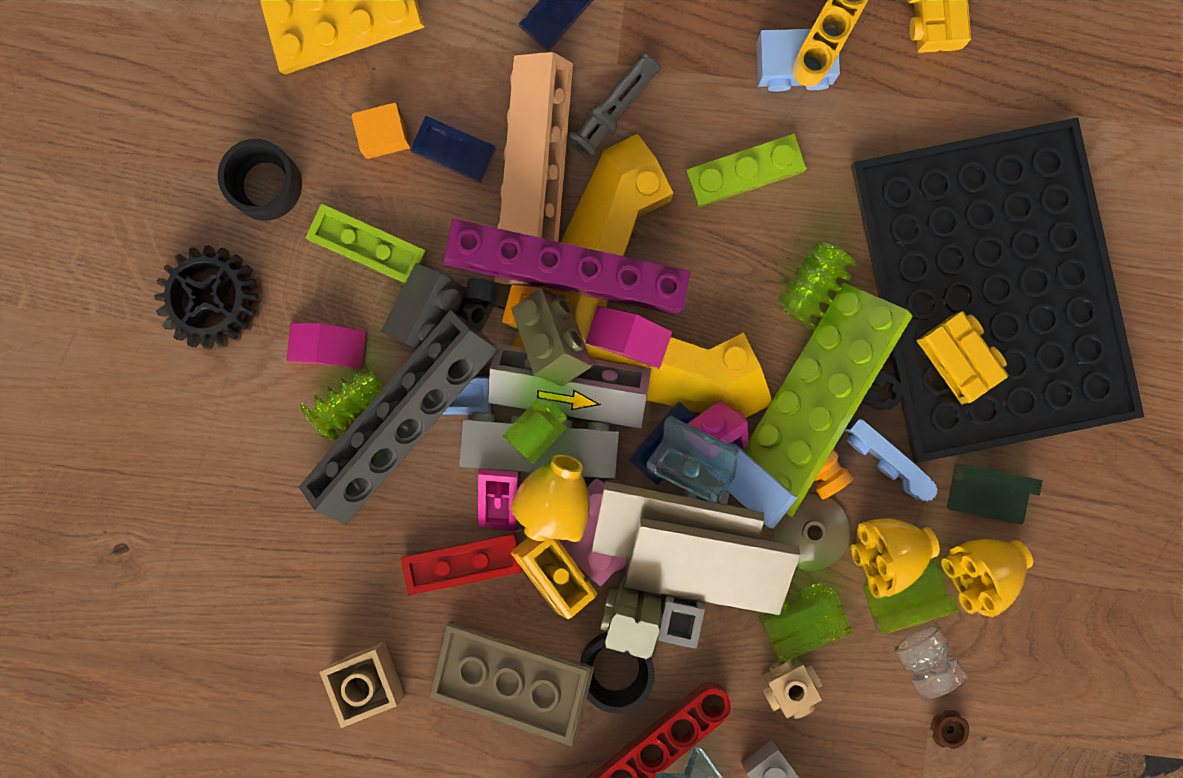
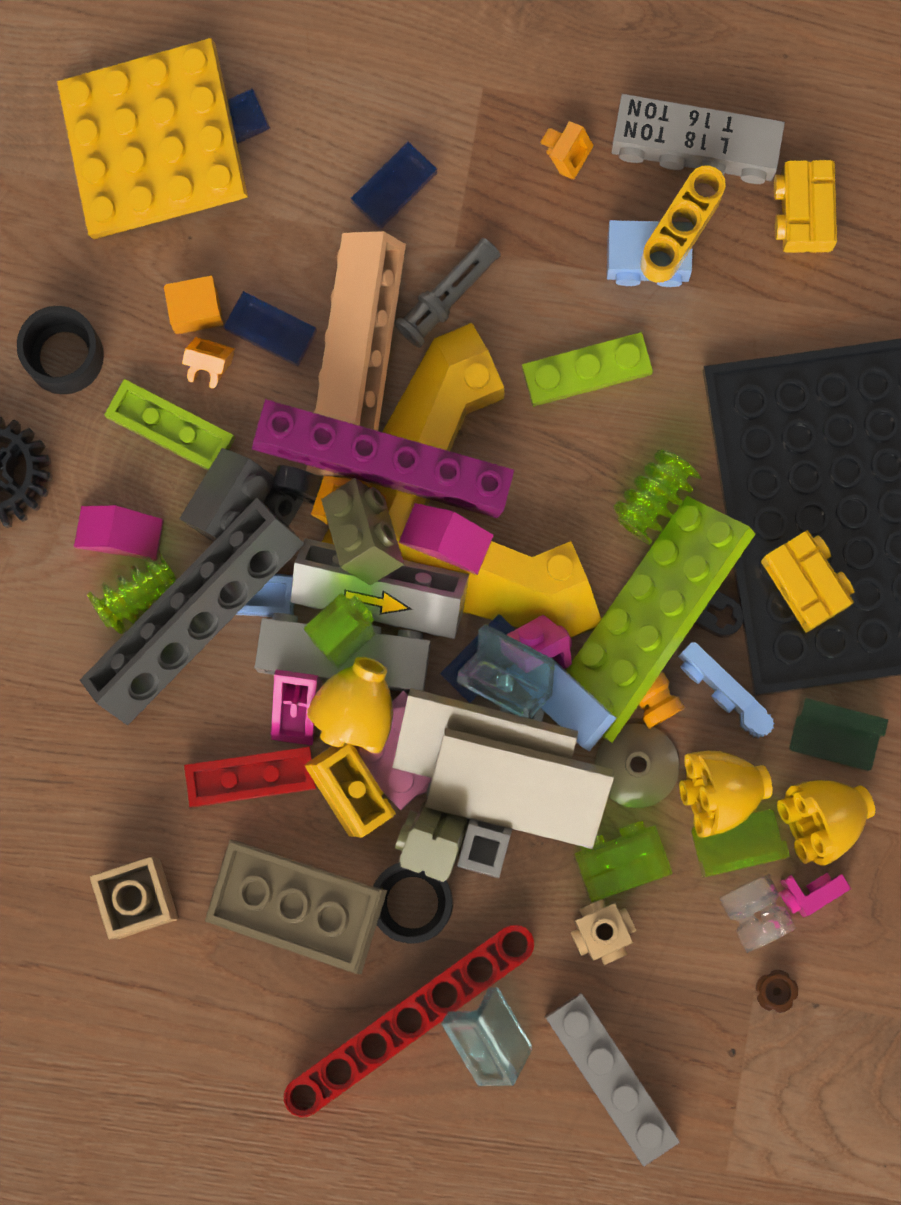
camera: 10 degrees right, 5 degrees down
none -> light orange tile [182,337,235,389]
none -> dark pink bracket [779,872,851,917]

